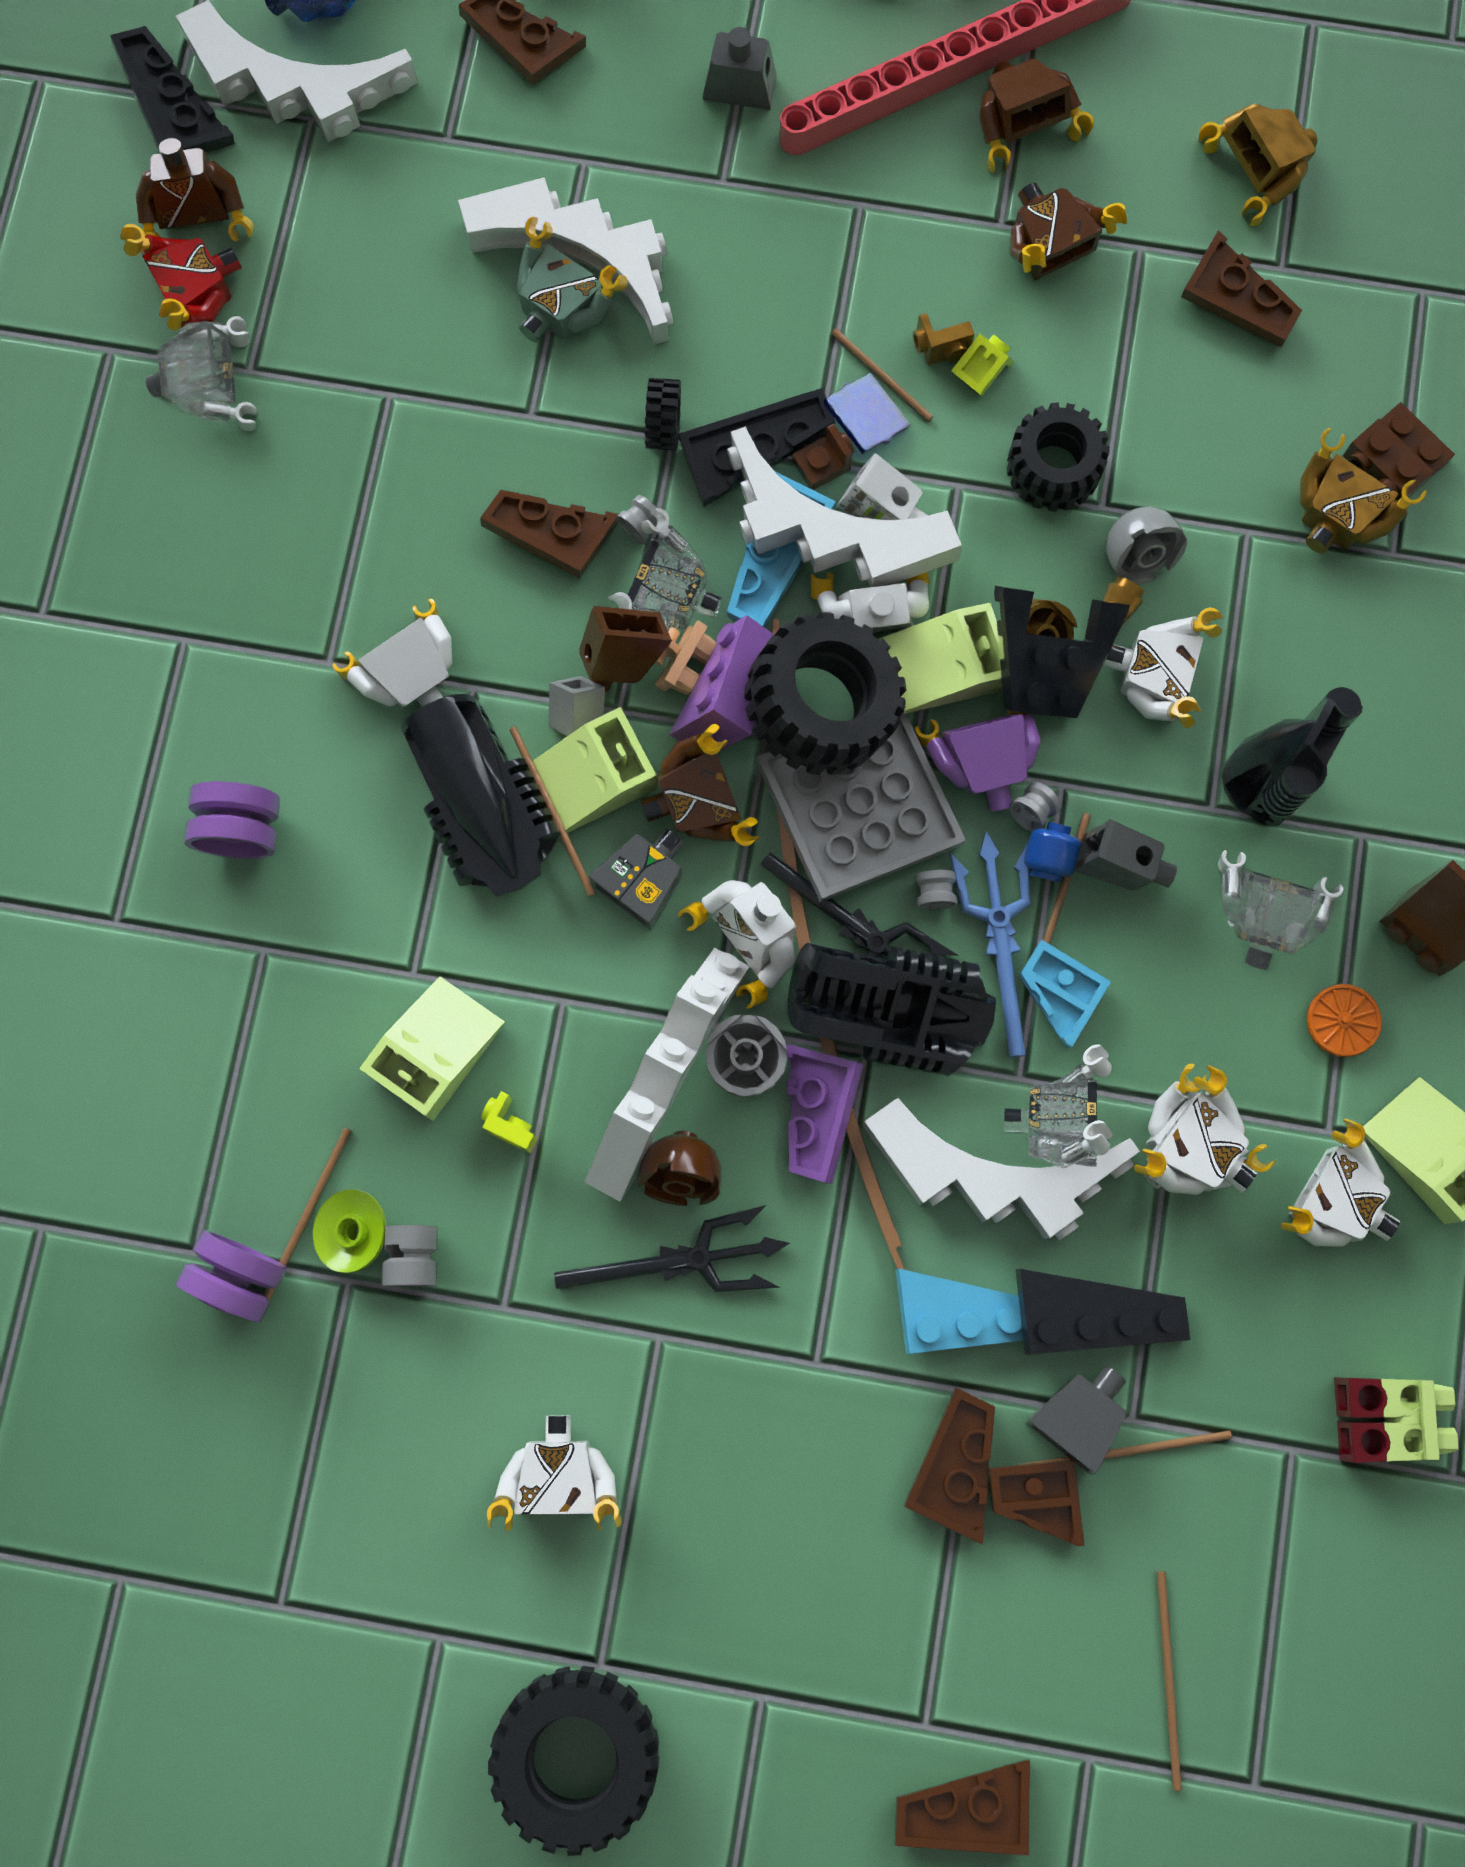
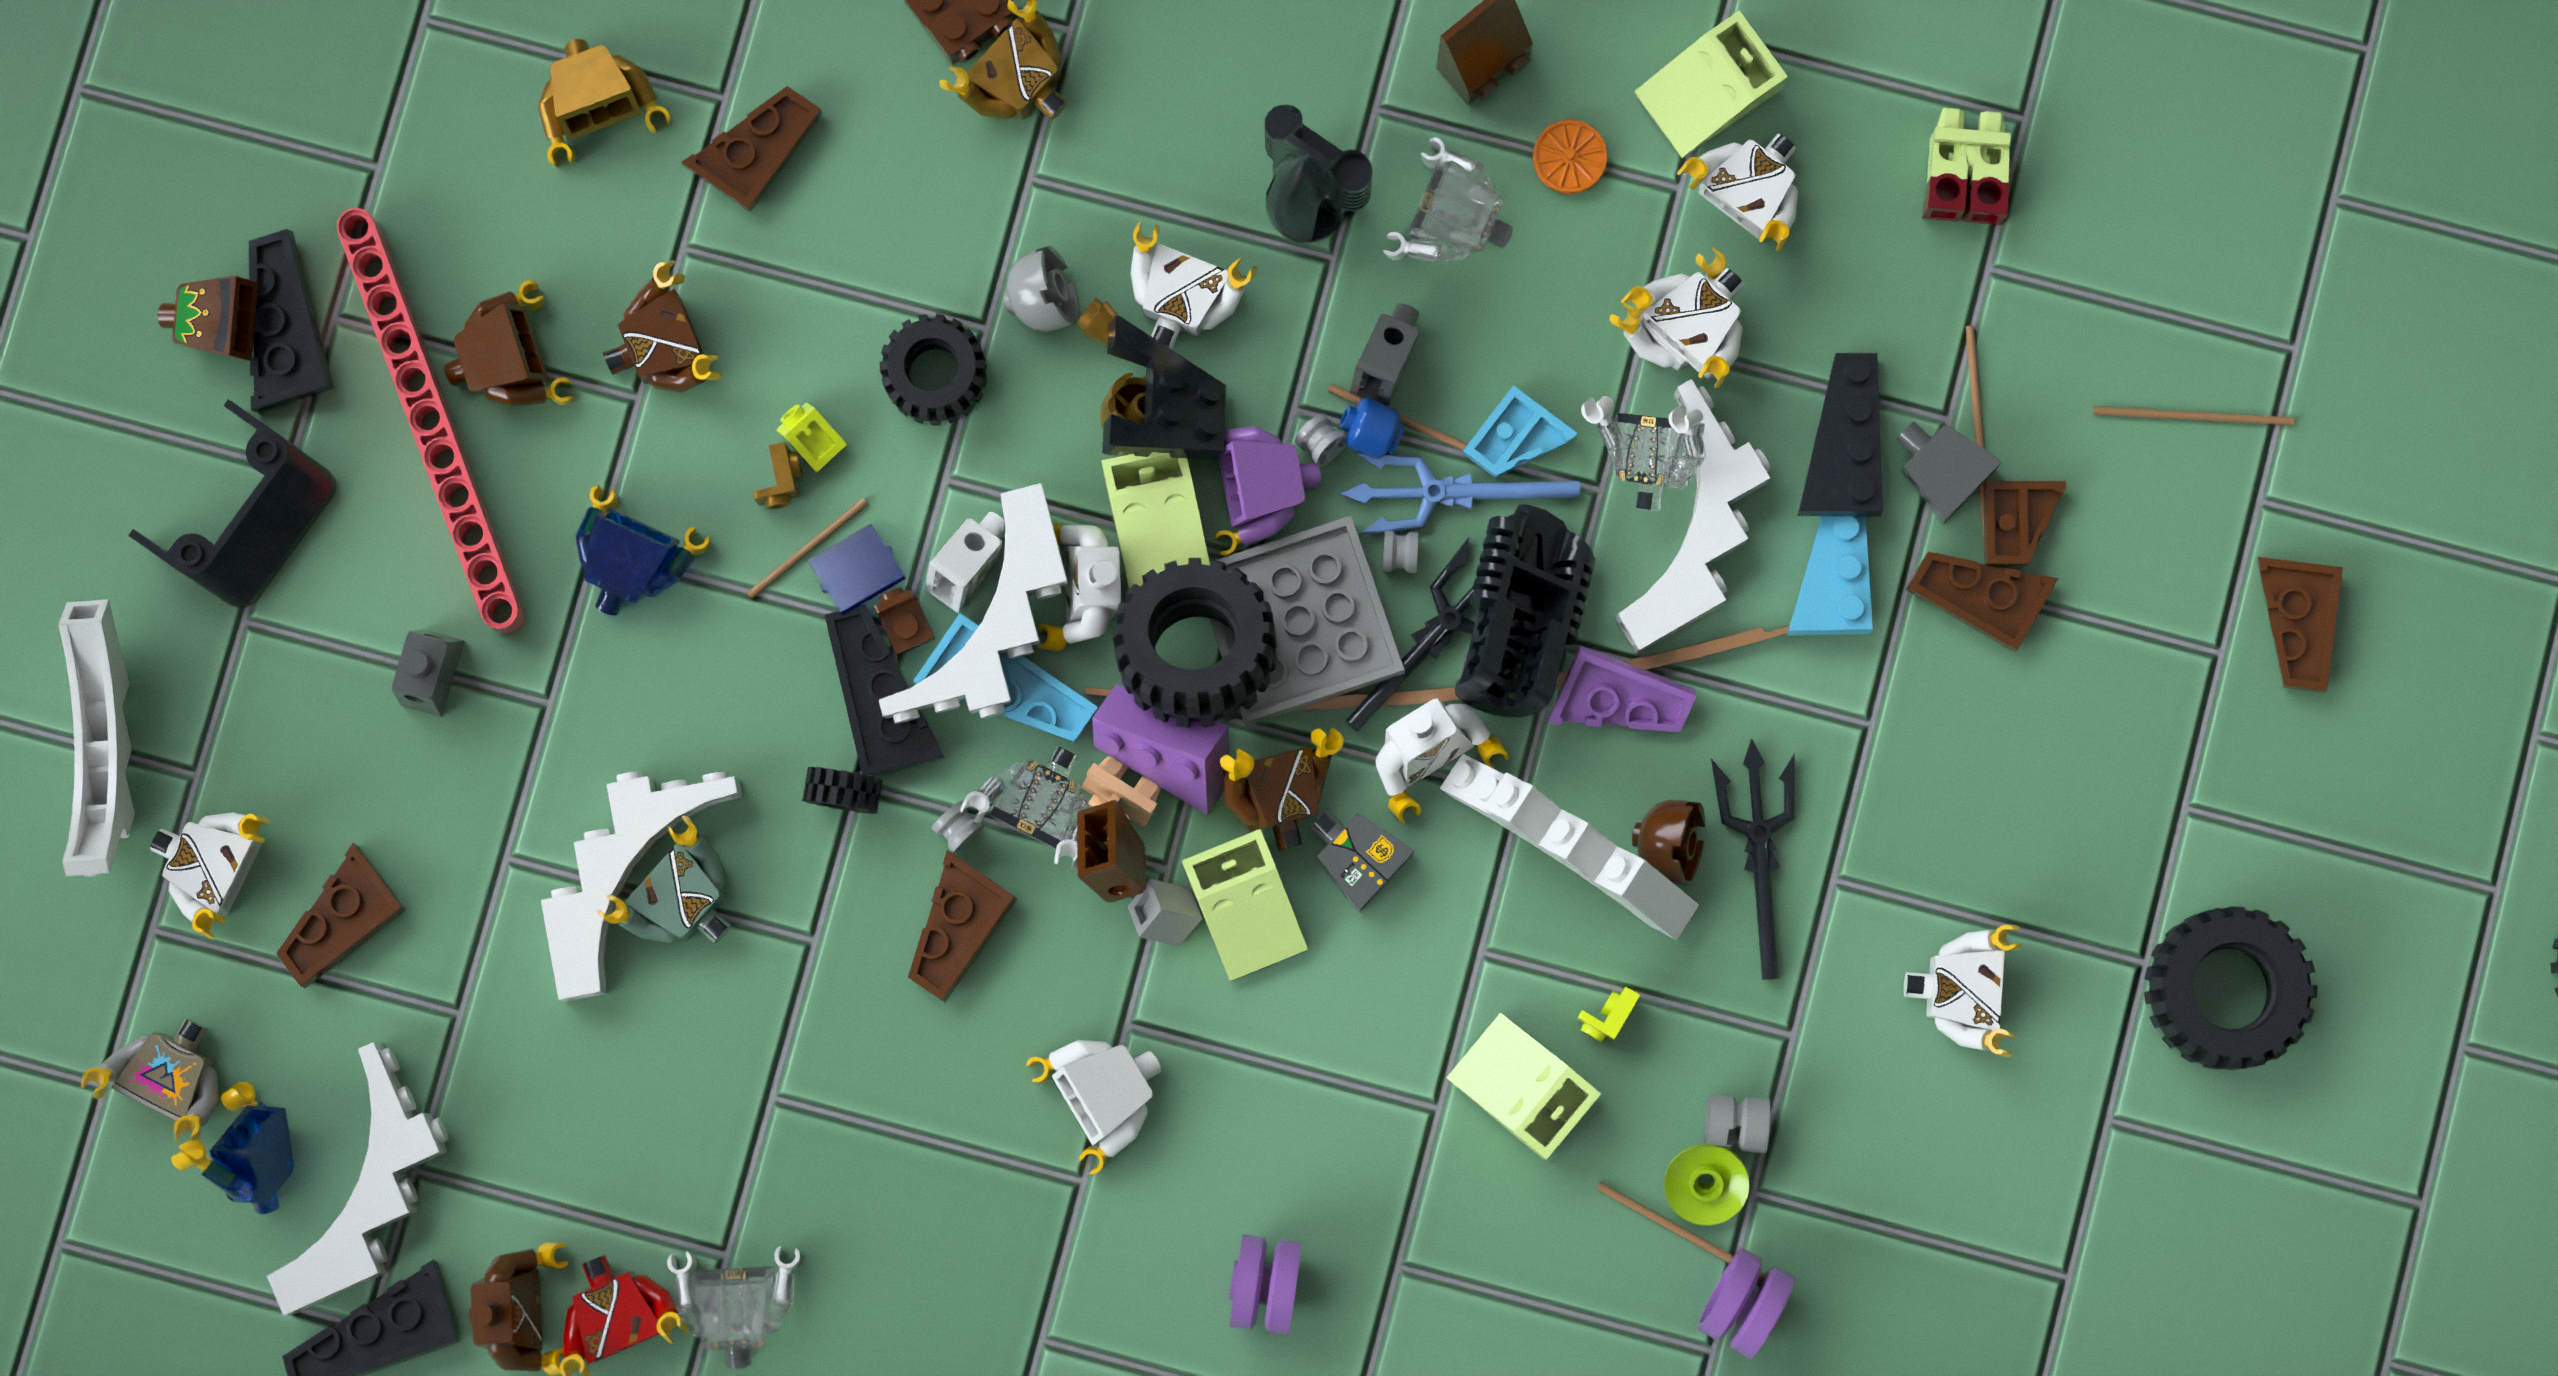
camera: 85 degrees left, 5 degrees up
black connector [401,694,561,897] -> none
medium nougat piece [509,726,596,897] -> none
light grey cylinder [705,1015,788,1098] -> none
none -> clear blue torso [575,485,709,616]

